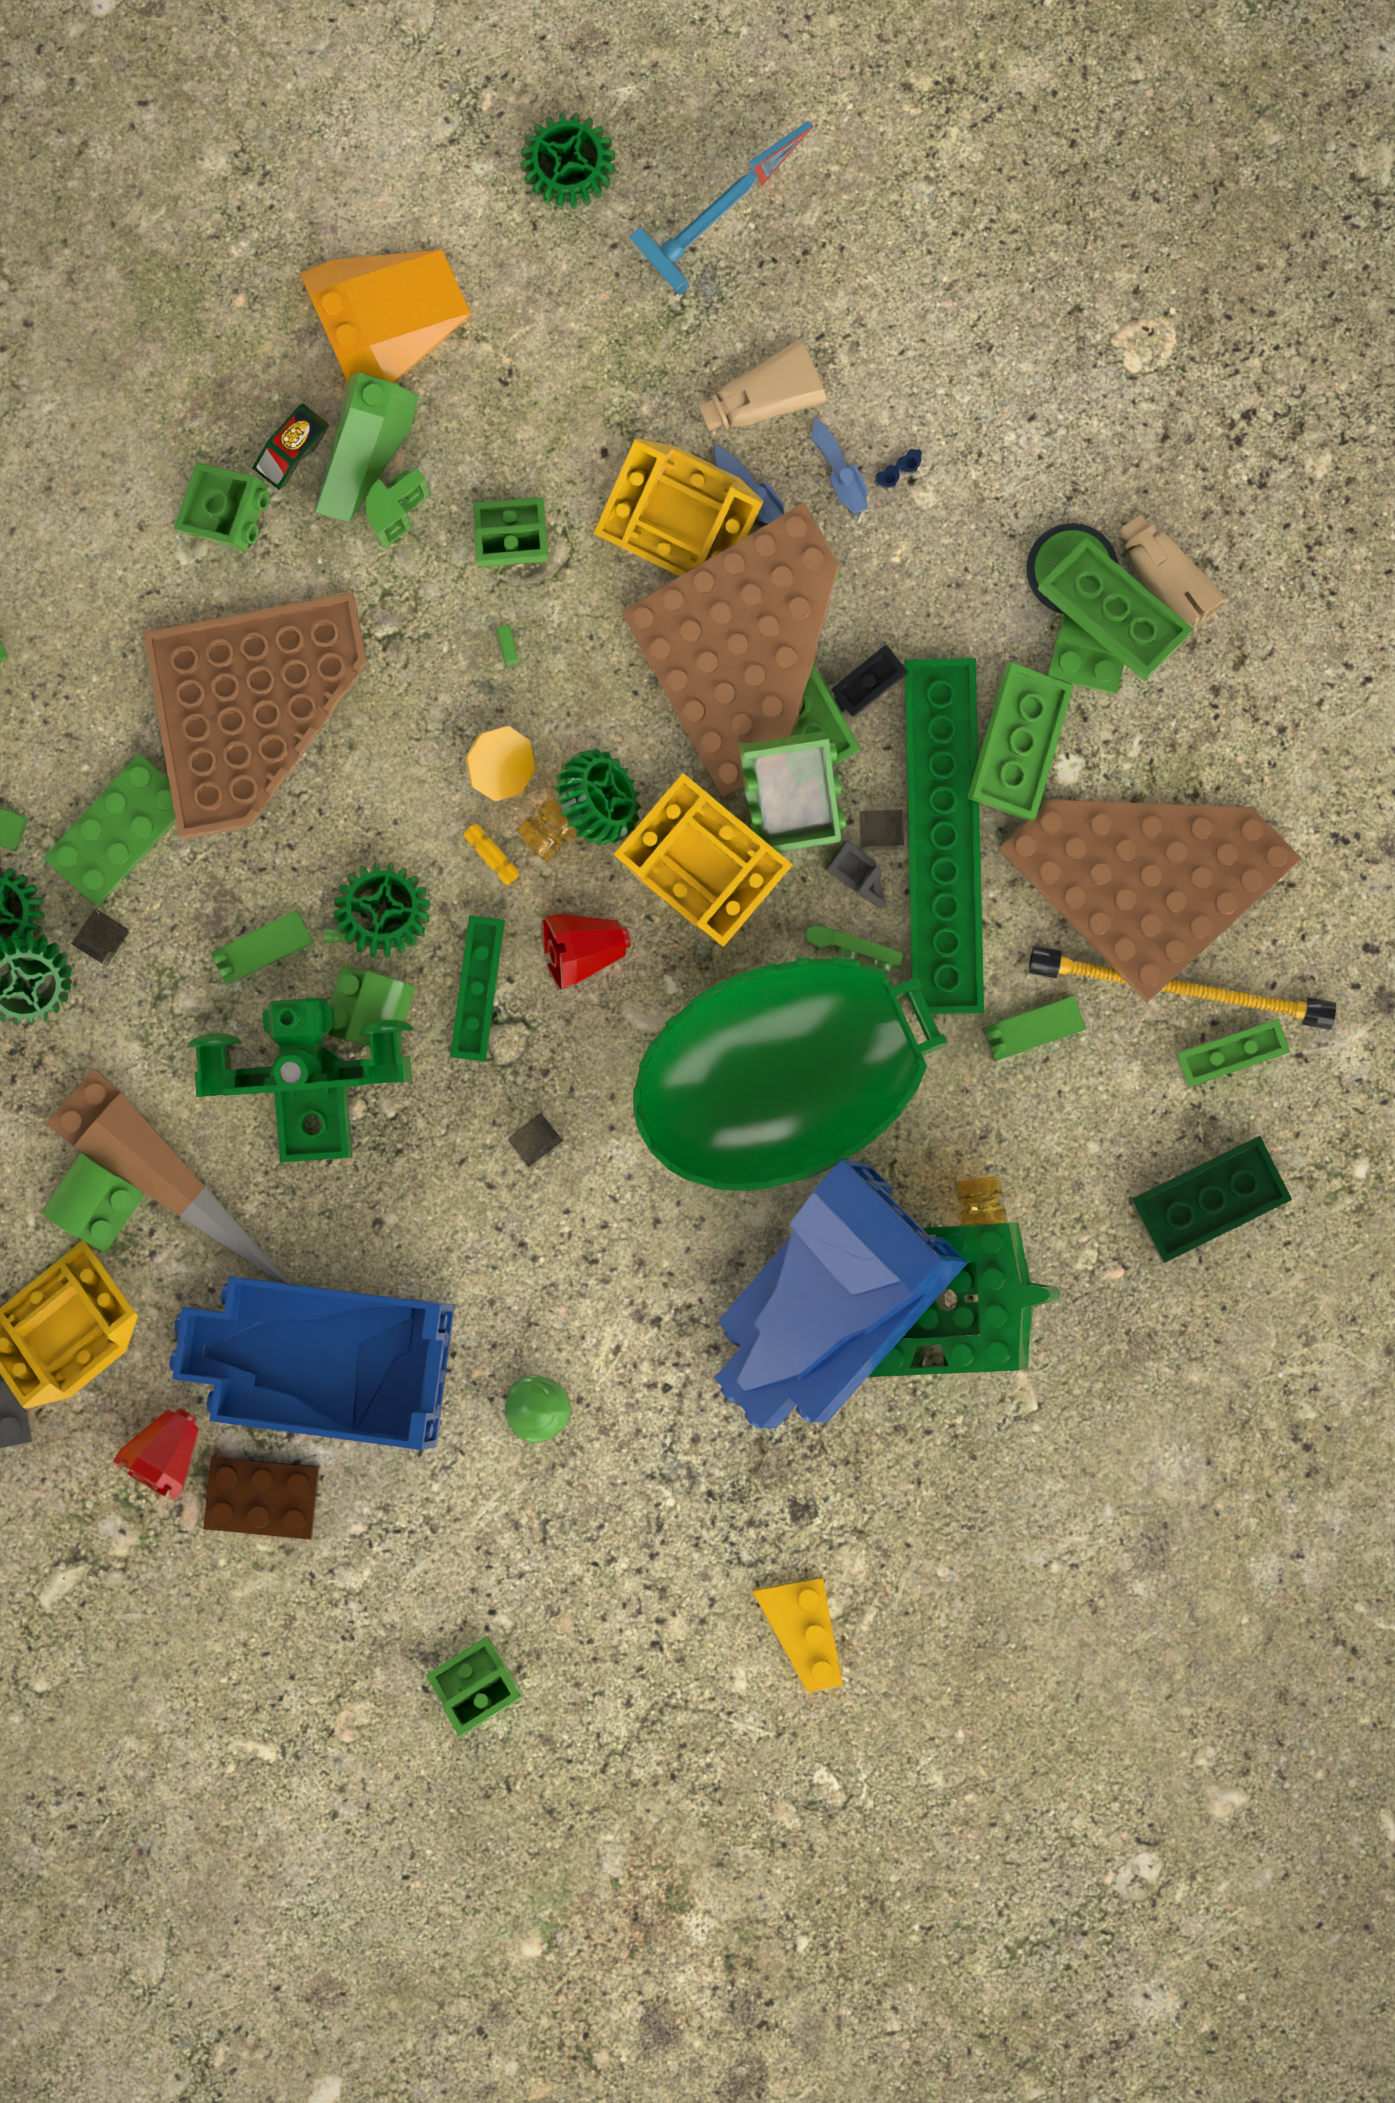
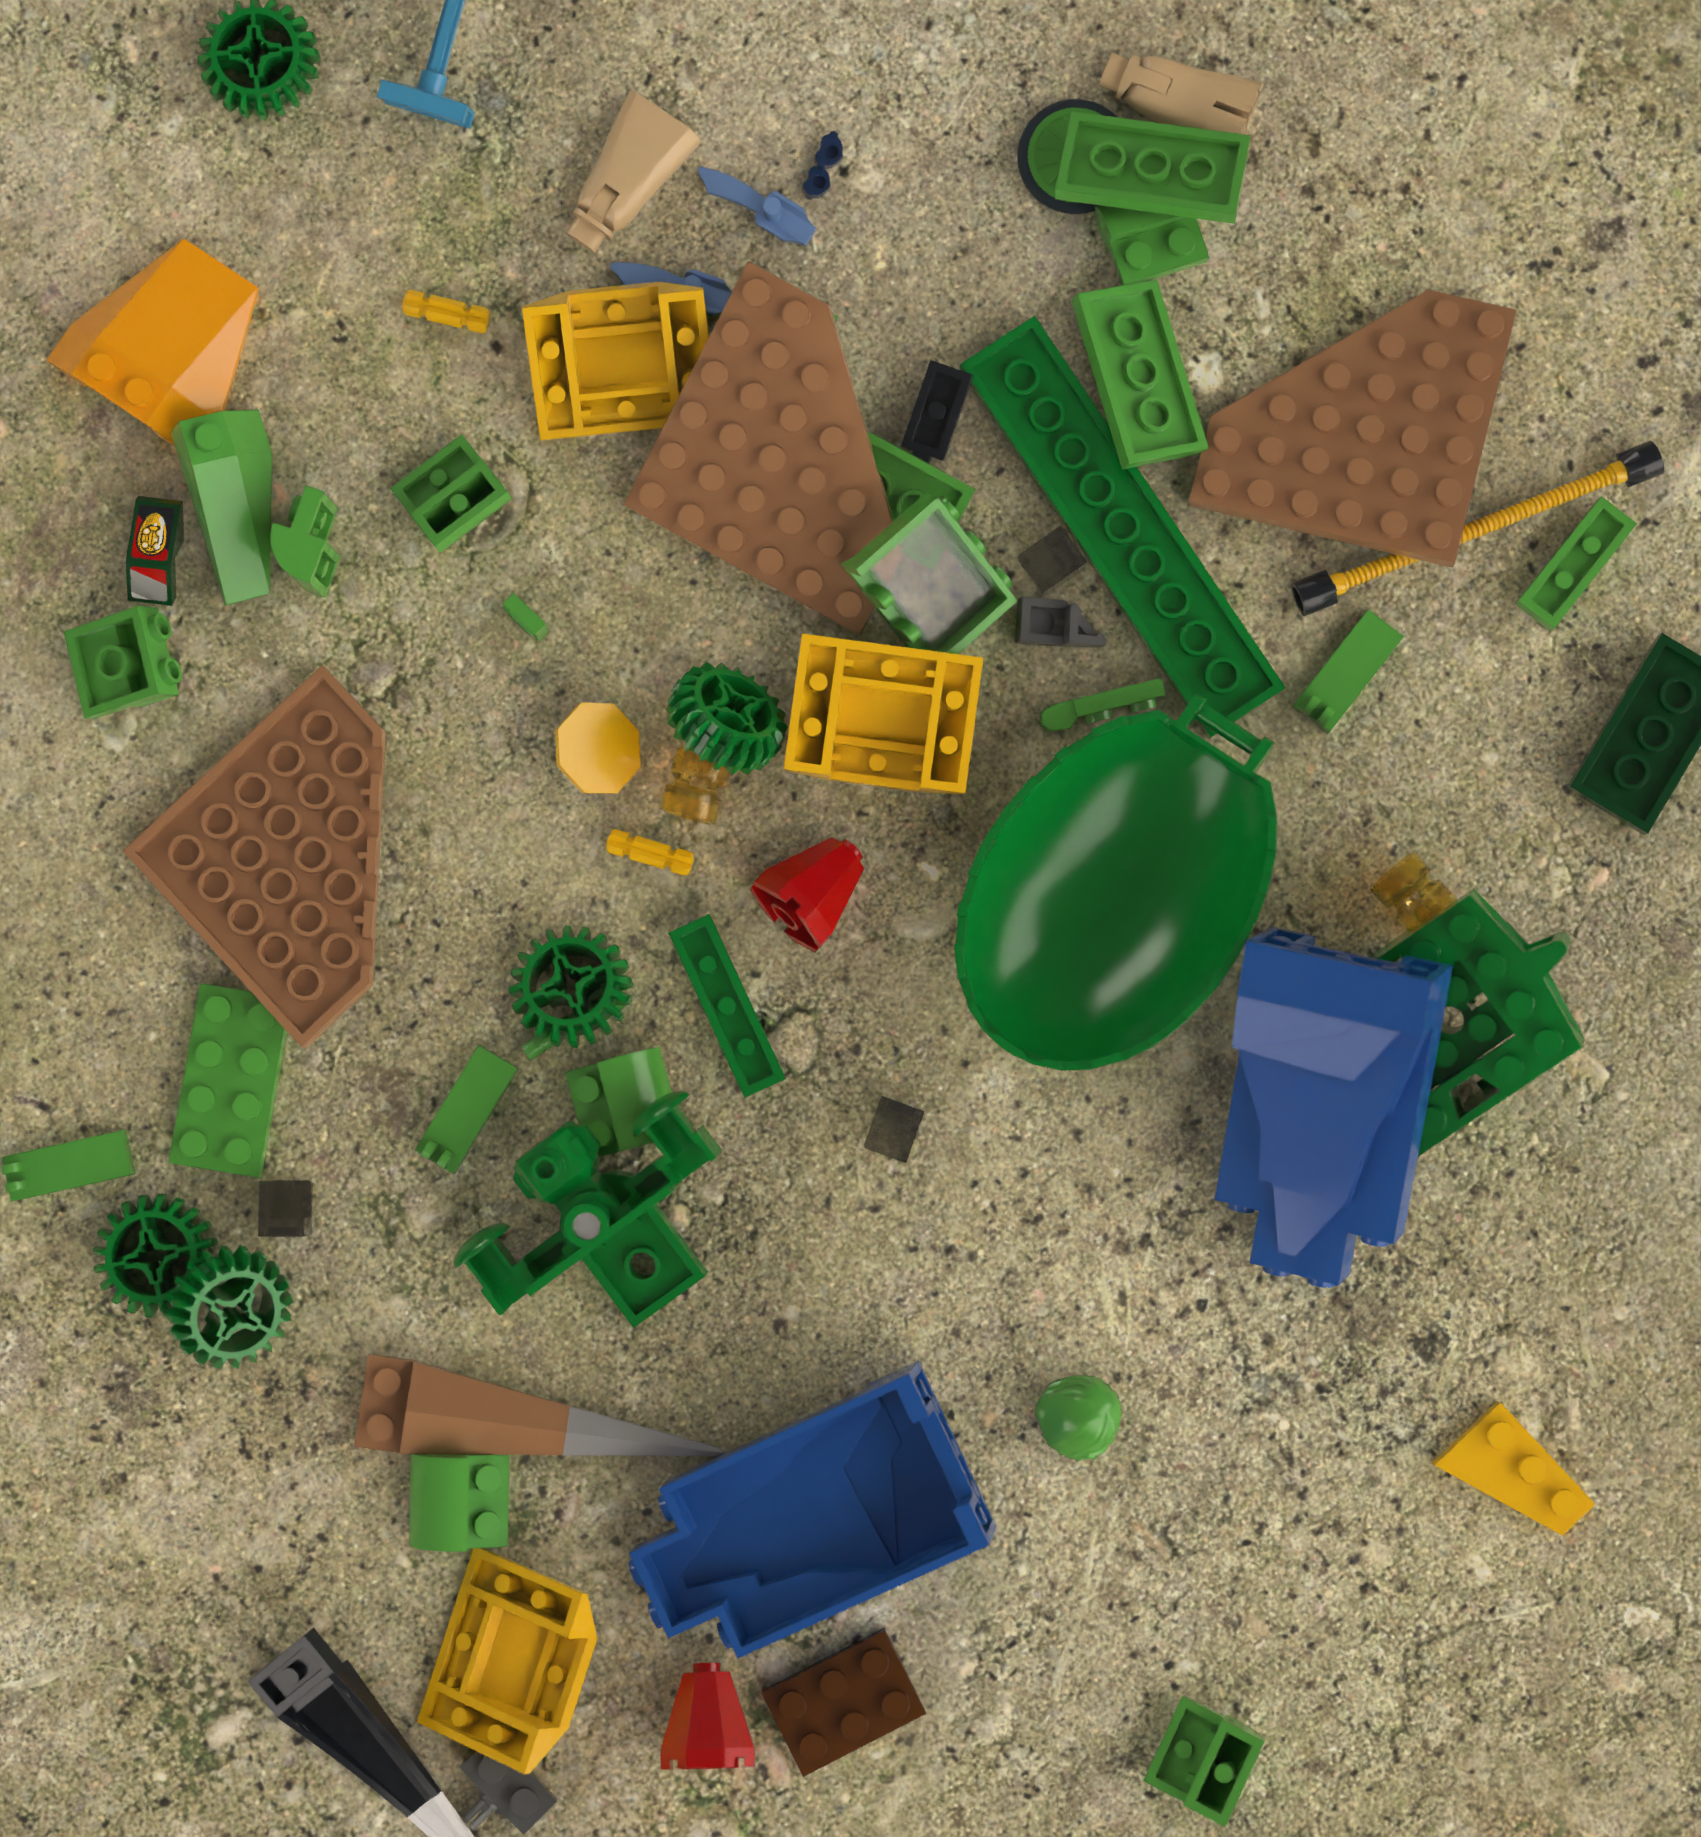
camera: 25 degrees left, 0 degrees up
none -> yellow axle [402,289,491,334]

